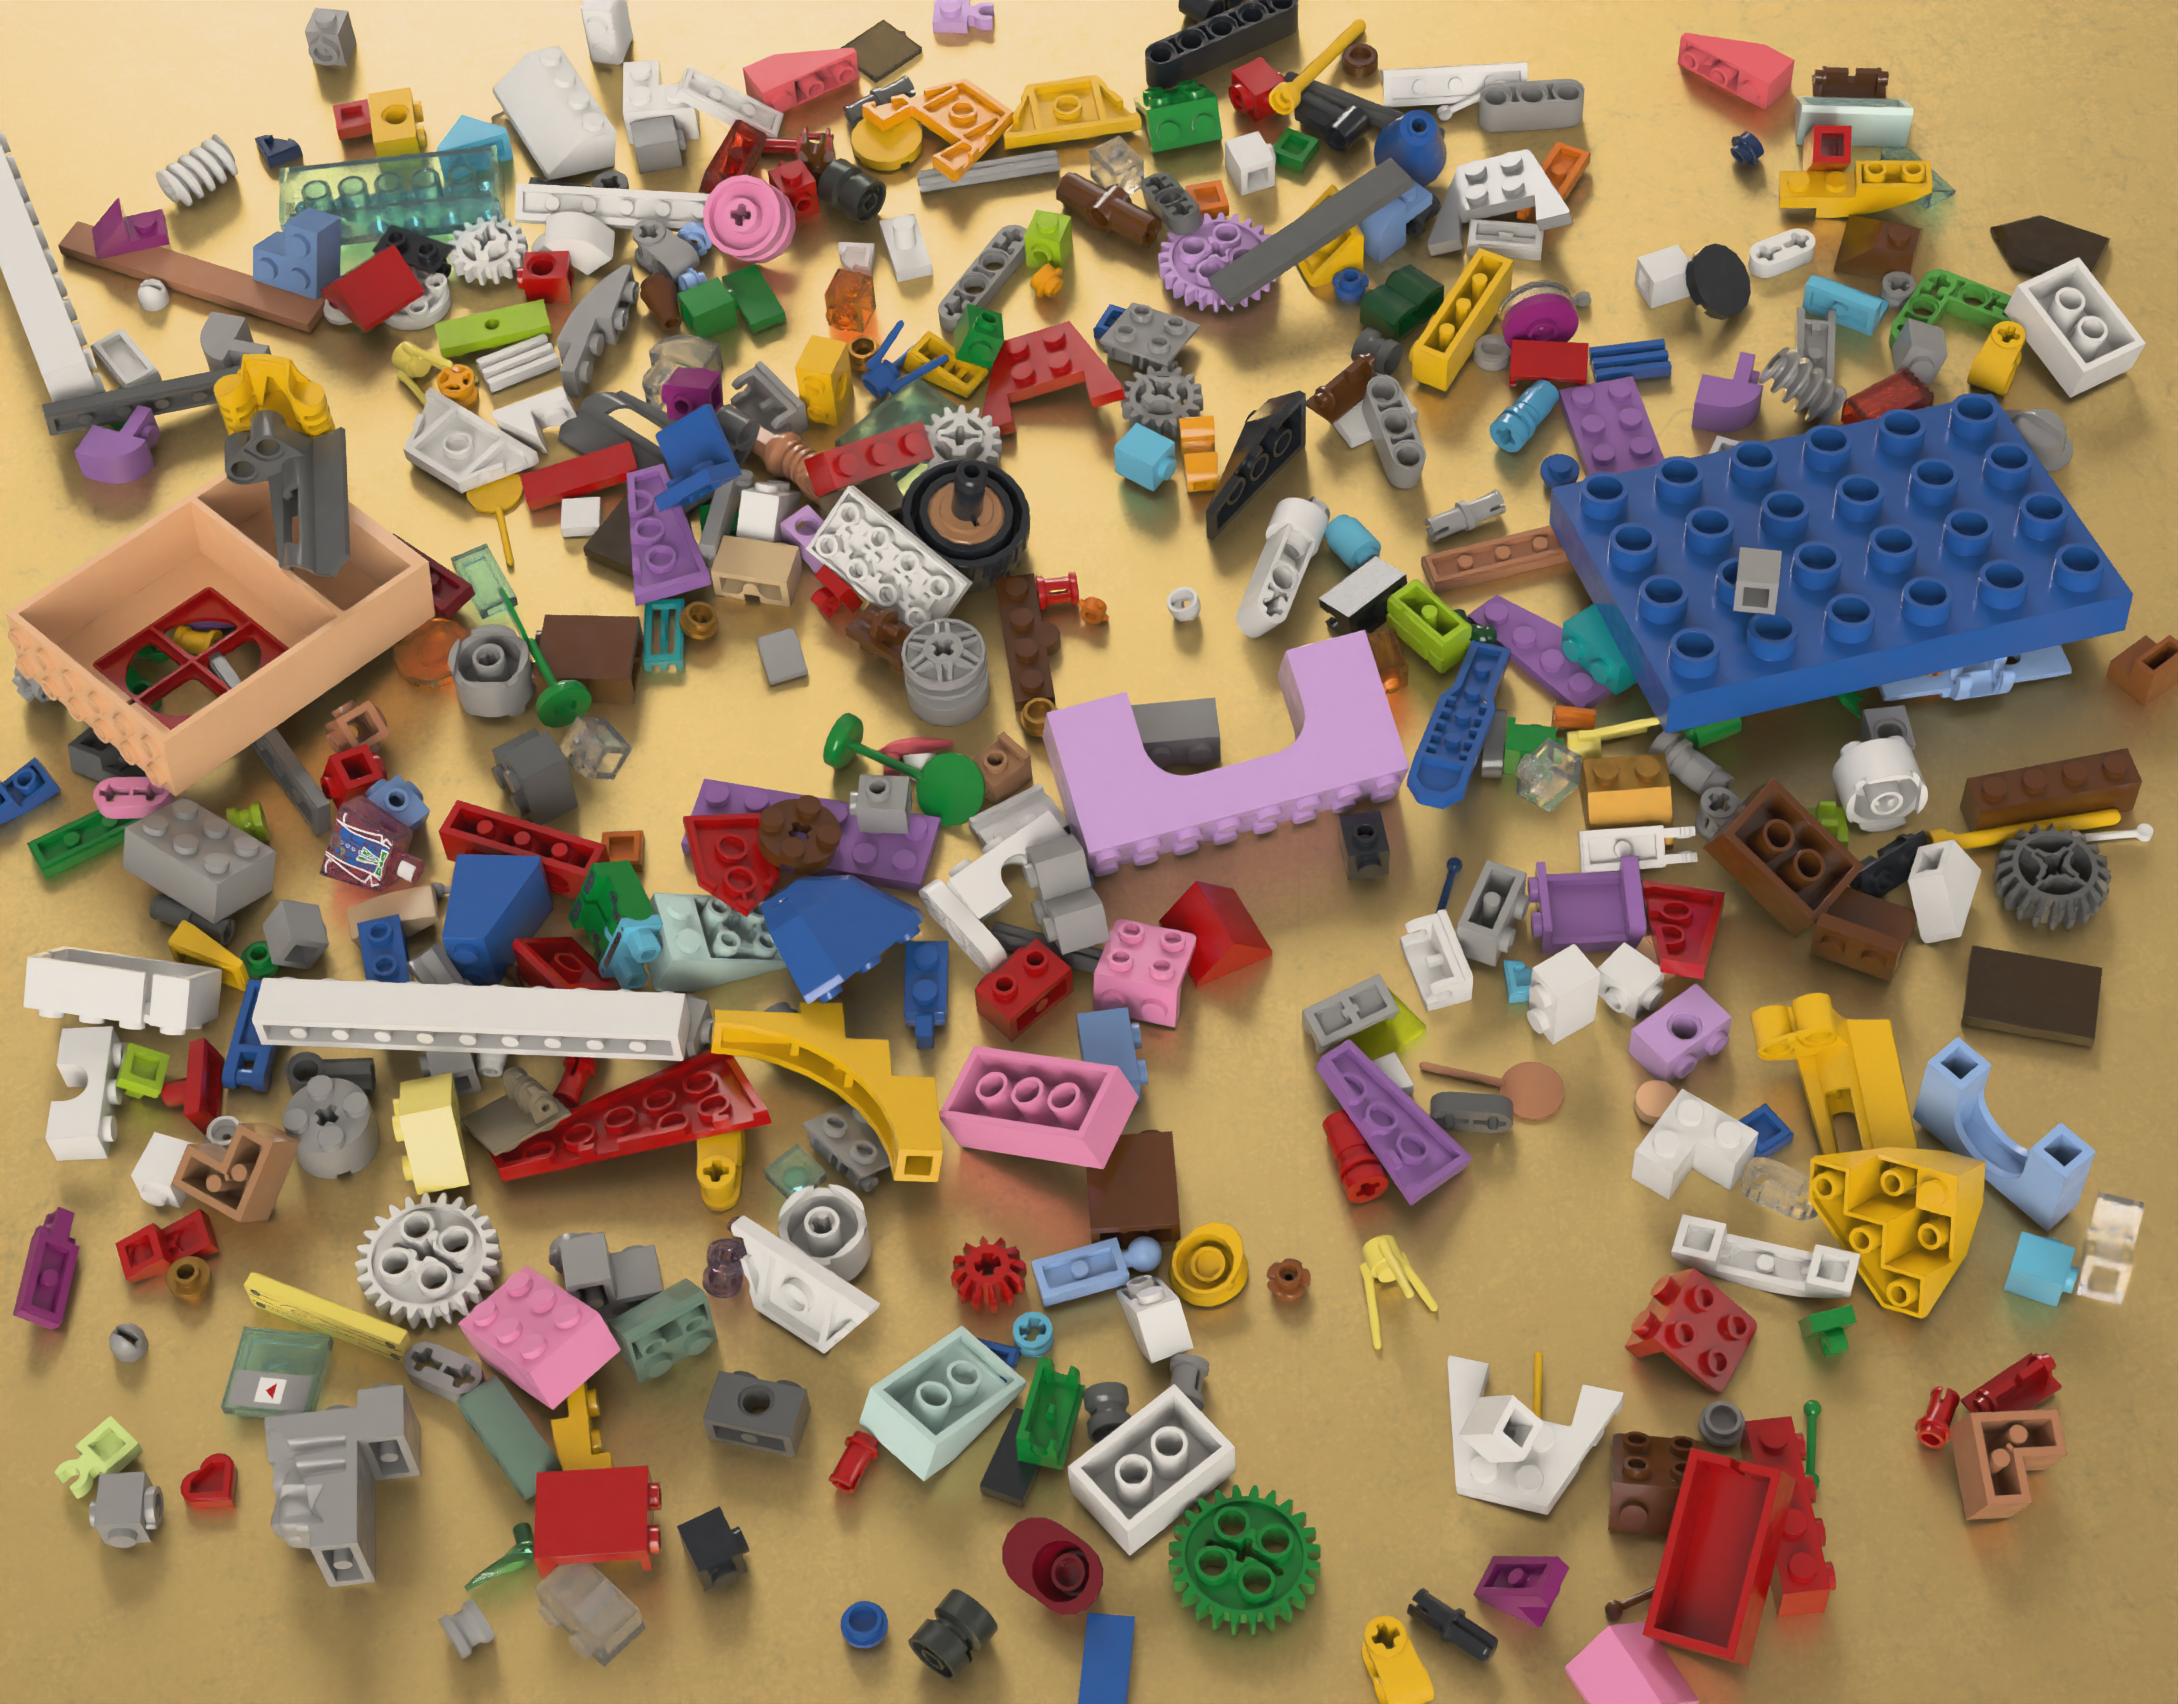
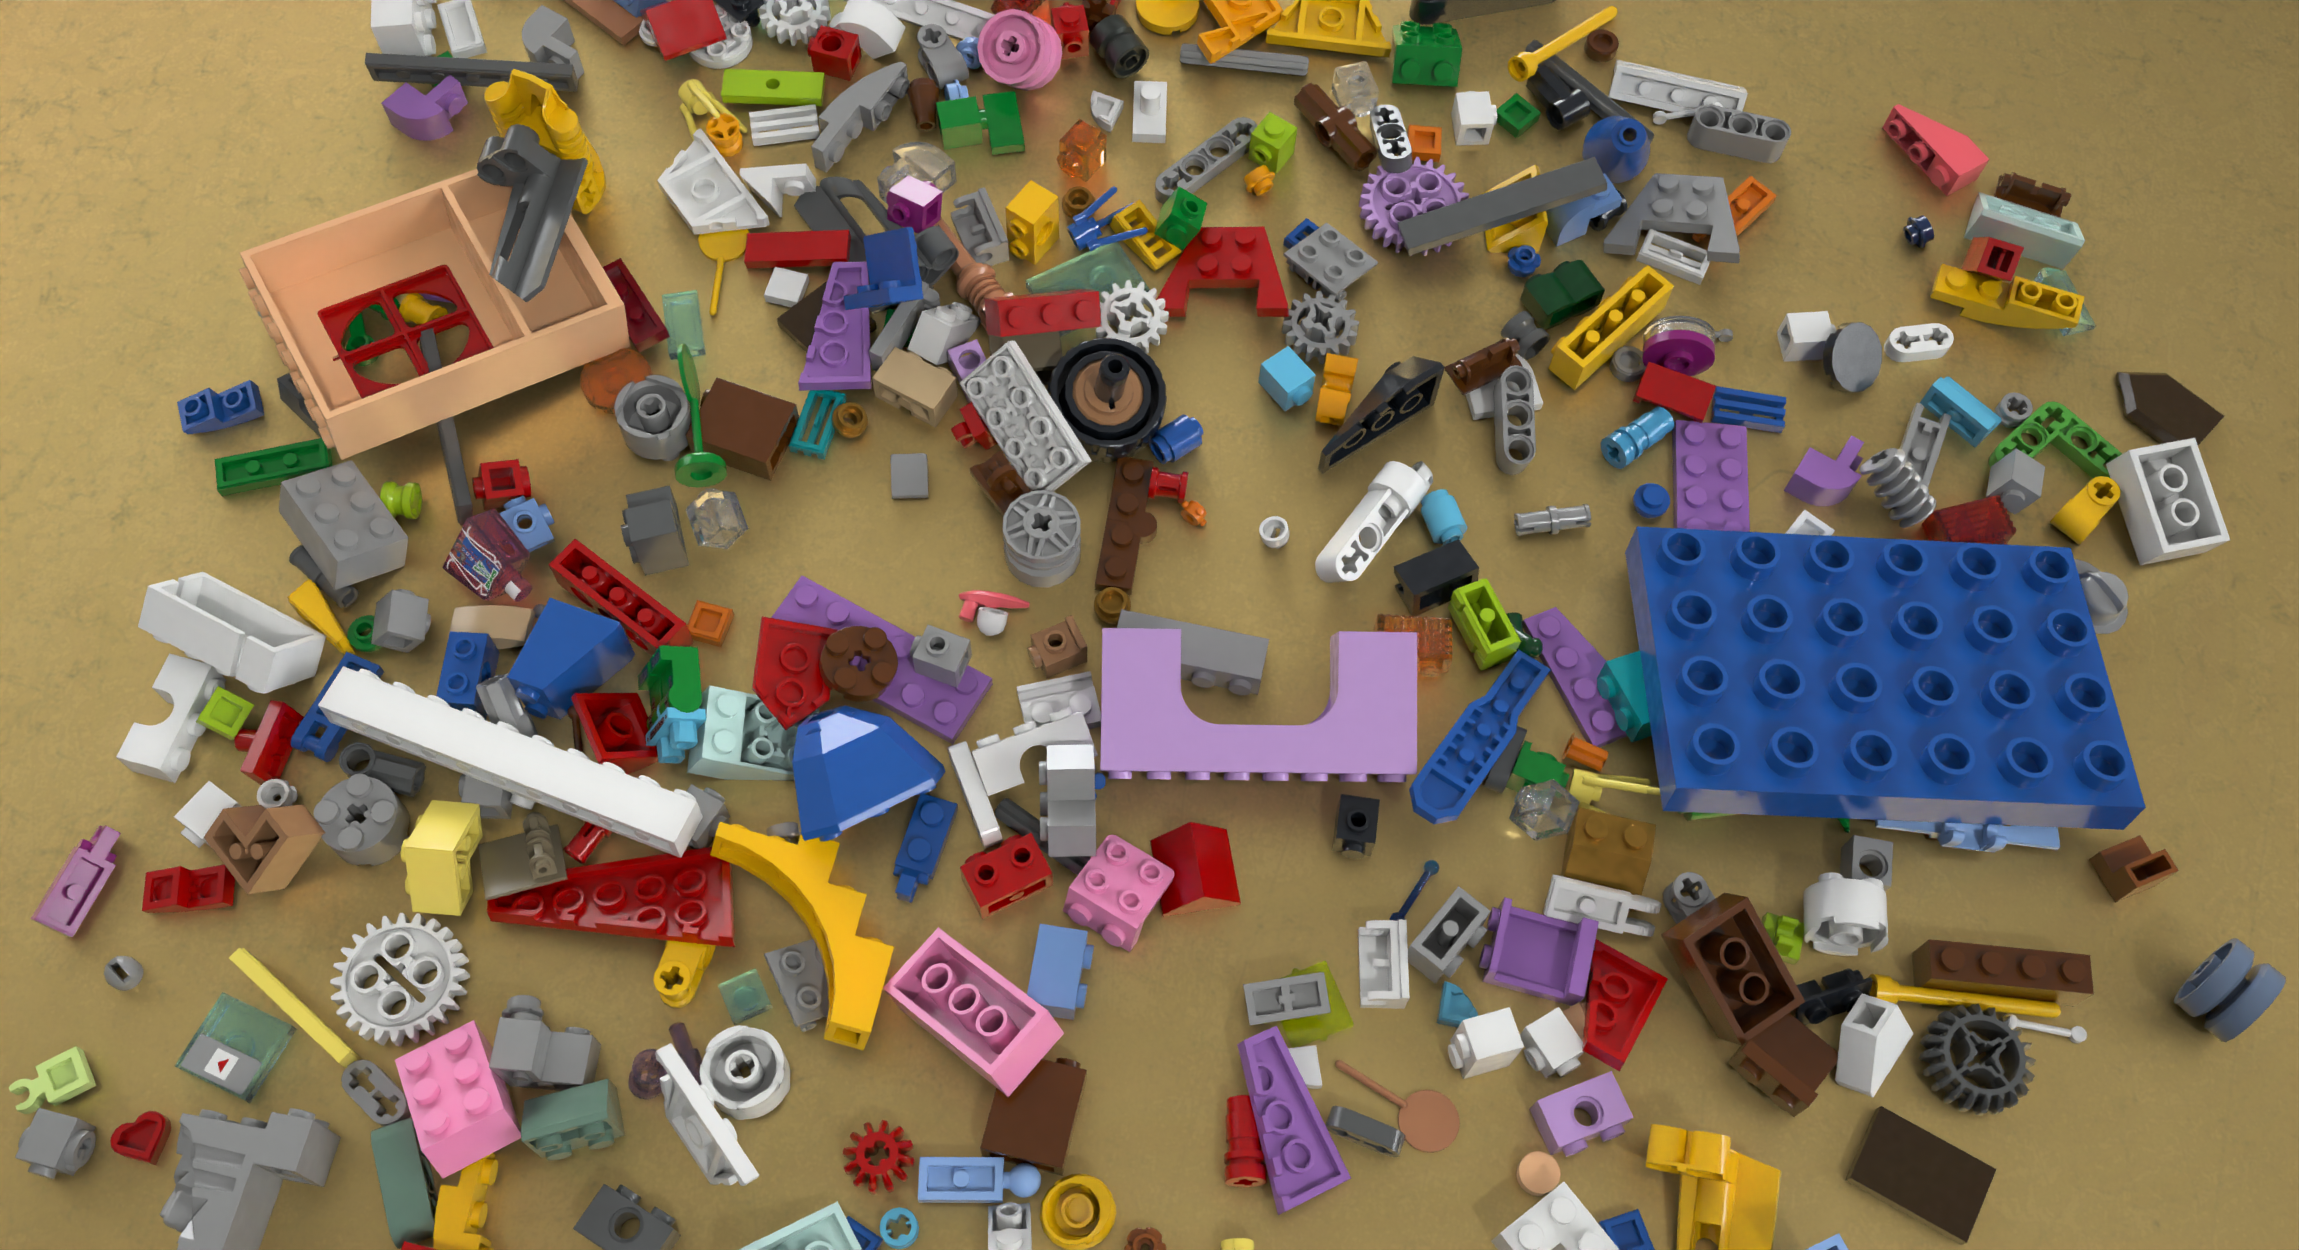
camera: 10 degrees right, 10 degrees up
bright pink beam [93,777,175,819] -> none
pearl gold plate [166,1256,211,1300] -> none
nougat brick [325,700,391,753] -> none
green piece [823,712,986,826] -> none
red brick [1228,57,1286,122] -> none
nougat tile [1421,525,1570,594] -> none
light grey axle [1647,730,1734,796] -> none
light grey brick [1733,547,1782,615] -> none
reddish brown slope [1834,214,1923,281] -> none
none -> blue brick [1149,414,1204,464]

